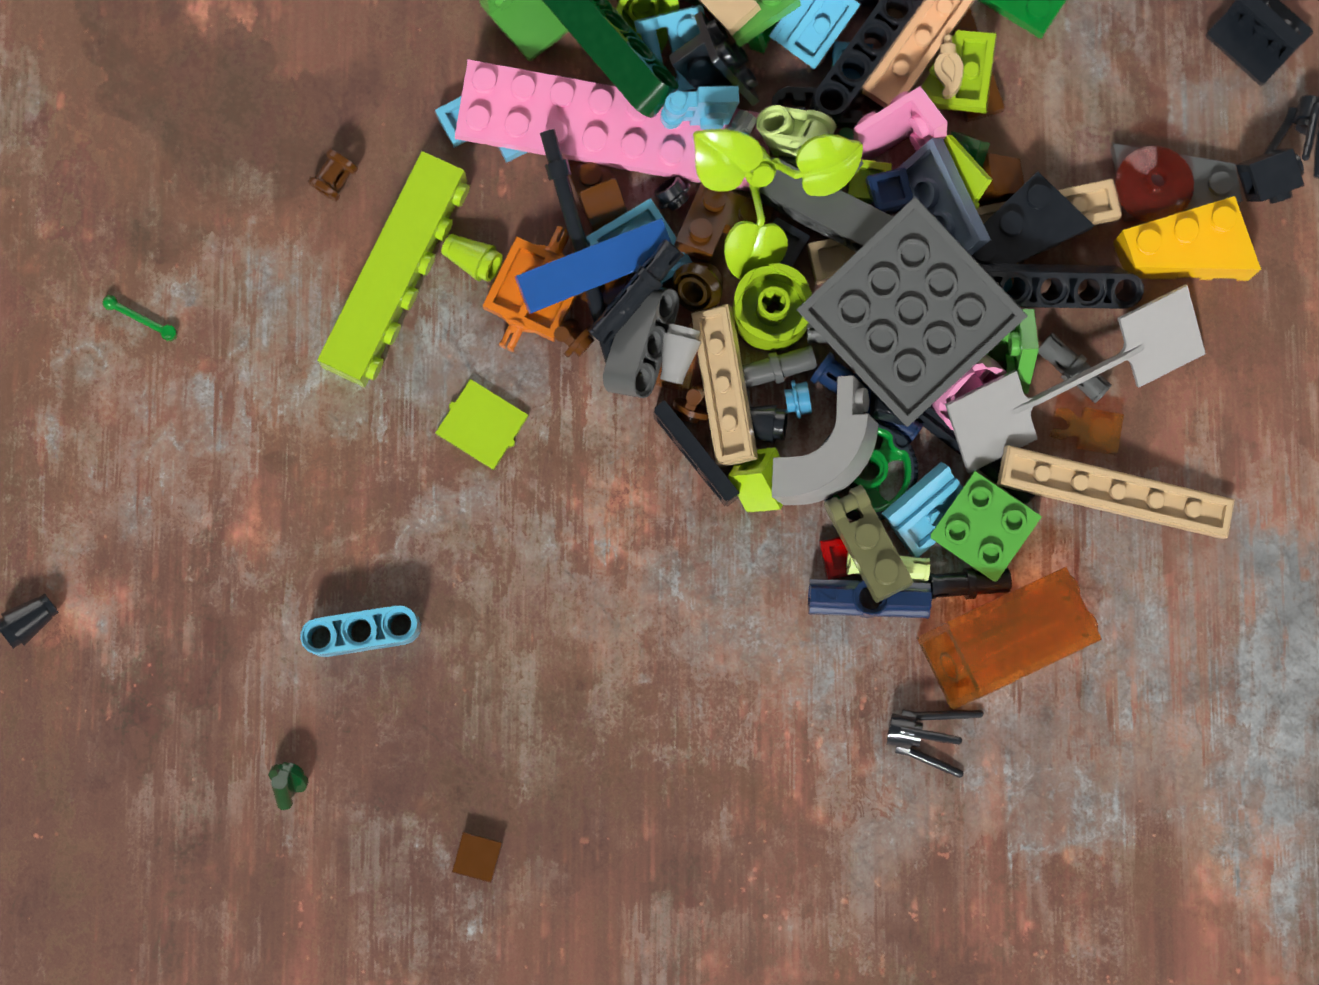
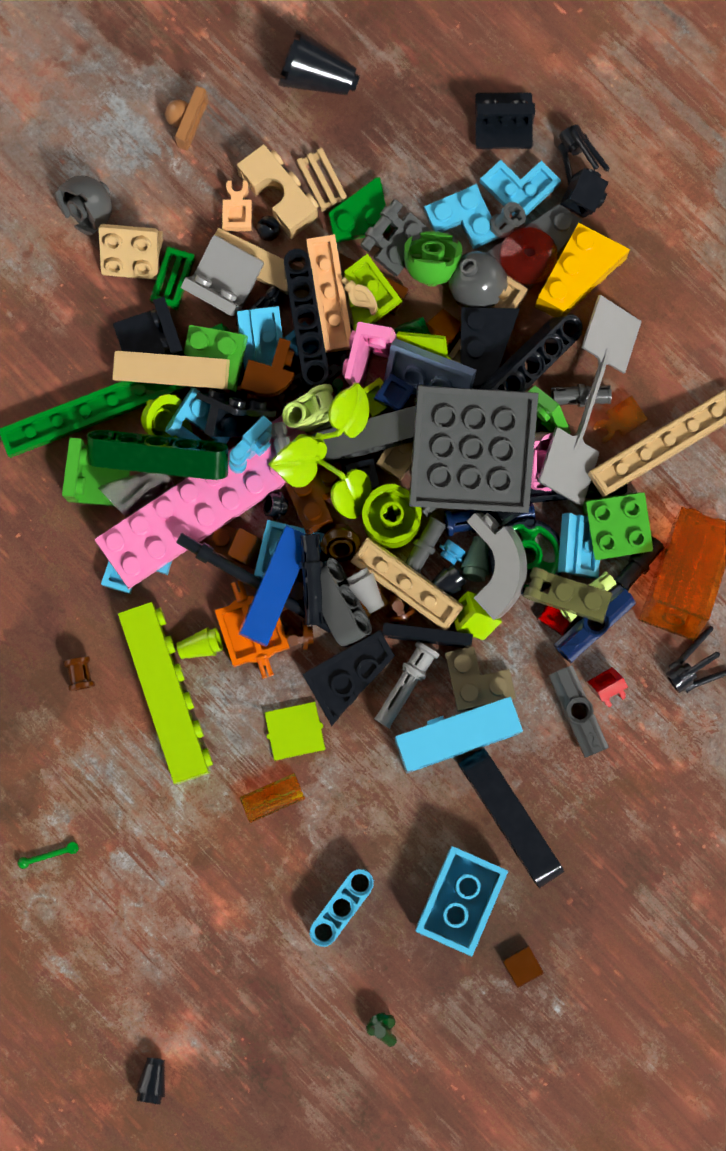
camera: 40 degrees left, 0 degrees up
none -> clear smoke wing [98,472,176,518]
none -> clear orange plate [240,773,305,823]
none -> reddish brown brick [241,338,295,397]
none -> black wing [302,630,395,726]
none -> dark grey plate [360,199,432,276]
none -> light grey pin [374,641,440,729]
none -> medium azure brick [394,696,523,774]
none -> bright green cylinder [404,231,462,286]
none -> medium azure brick [415,846,508,957]
none -> medium azure plate [424,184,499,249]
none -> dark tan plate [445,647,516,712]
none -> dark grey cylinder [448,251,508,308]
none -> black beam [458,747,565,888]
none -> sand green cone [461,536,490,582]
none -> medium azure plate [480,160,561,216]
none -> dark grey bush [489,202,526,238]
none -> dark grey piece [548,665,609,758]
none -> red tile [587,667,628,708]

